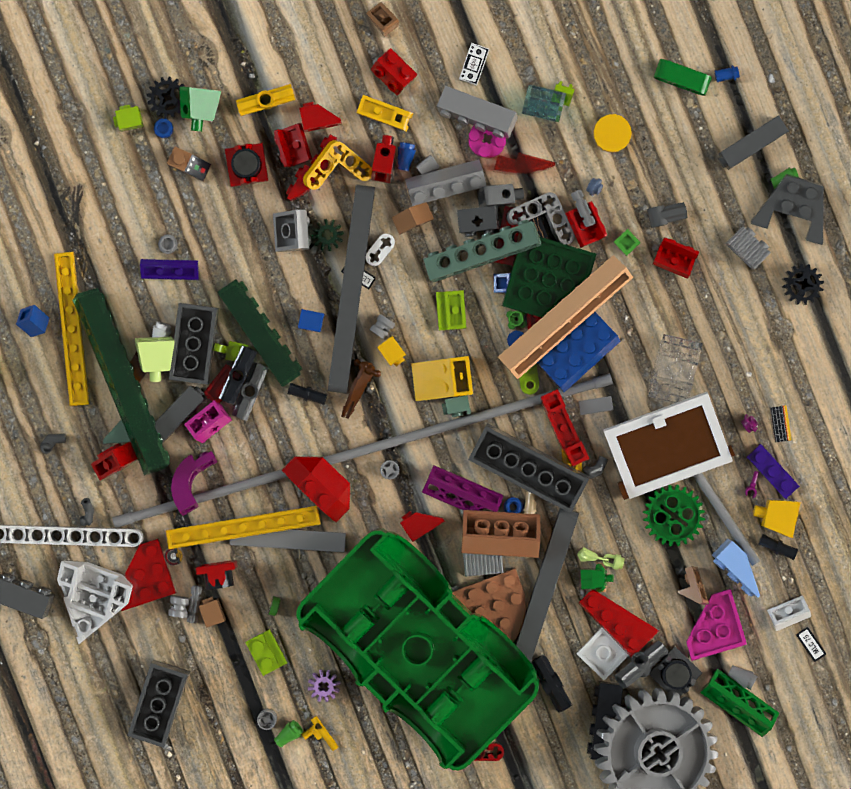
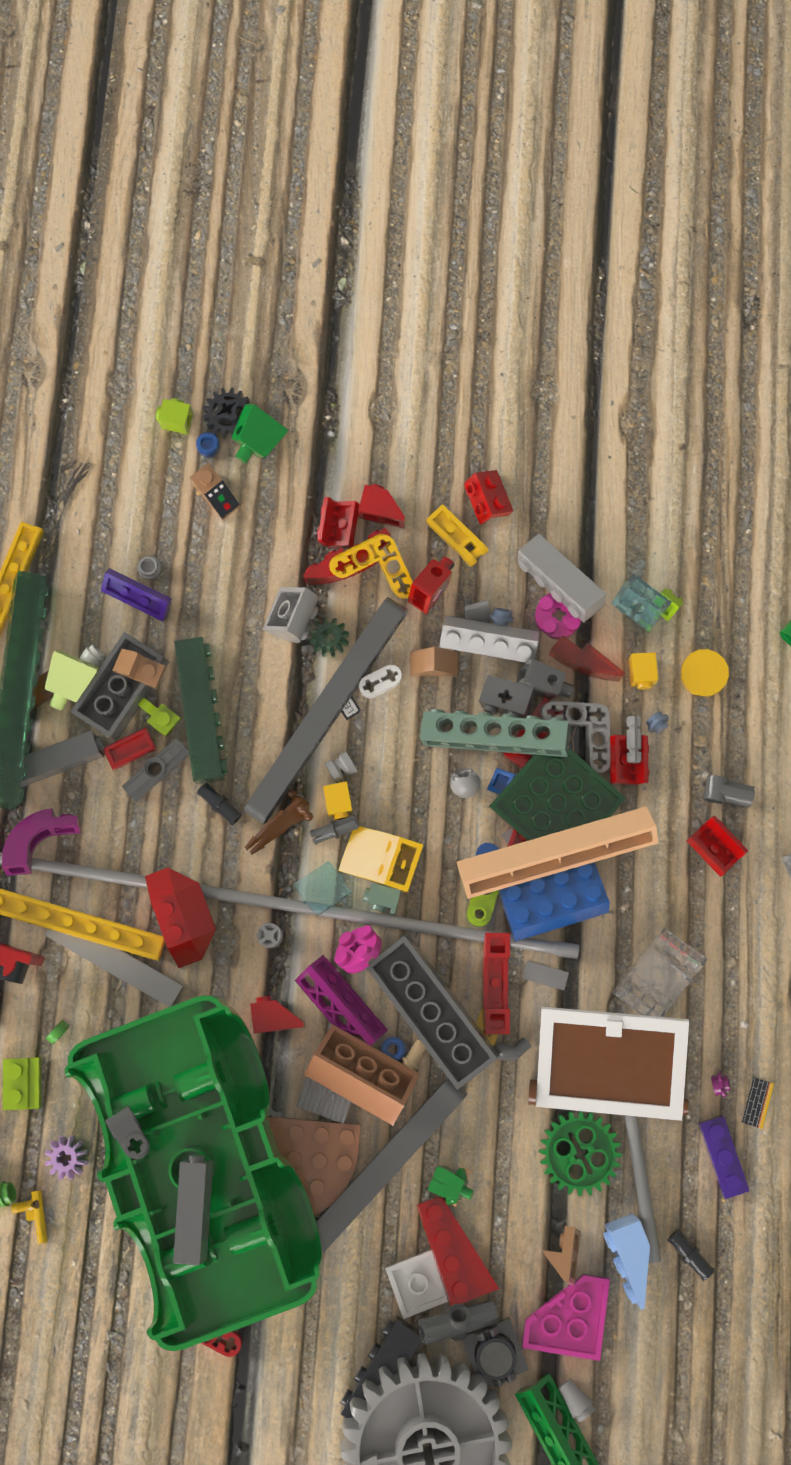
camera: 30 degrees right, 10 degrees down
dark pink brick [184,400,232,444] -> none
black piece [219,345,257,405] -> none
piece [225,143,269,187] -> none
yellow piece [236,84,296,116] -> none
blue panel [298,309,325,332] -> none
medium nougat slope [366,2,399,37] -> none
blue cone [398,142,416,171] -> none
lime plate [436,290,466,331] -> none
tile [459,43,489,86] -> none
bright green plate [506,311,527,329] -> none
black piece [531,654,572,713] -> none
yellowish green piece [577,547,624,570] -> none
bright green plate [613,229,641,256] -> none
magenta hand [745,471,759,498] -> none
yellow torso [753,500,801,538] -> none
white slope [767,595,811,631] -> none
sticker [796,627,826,662] -> none
none -> dark grey piece [105,1106,149,1159]
none -> medium nougat slope [112,649,167,689]
none -> dark grey brick [173,1154,213,1266]
none -> clear light blue piece [293,861,352,917]
none -> dark grey axle [310,815,359,845]
none -> dark pink plate [335,925,382,974]
none -> light grey piece [450,768,480,798]
none -> sand blue plate [490,608,514,626]
none -> yellow brick [628,652,658,690]

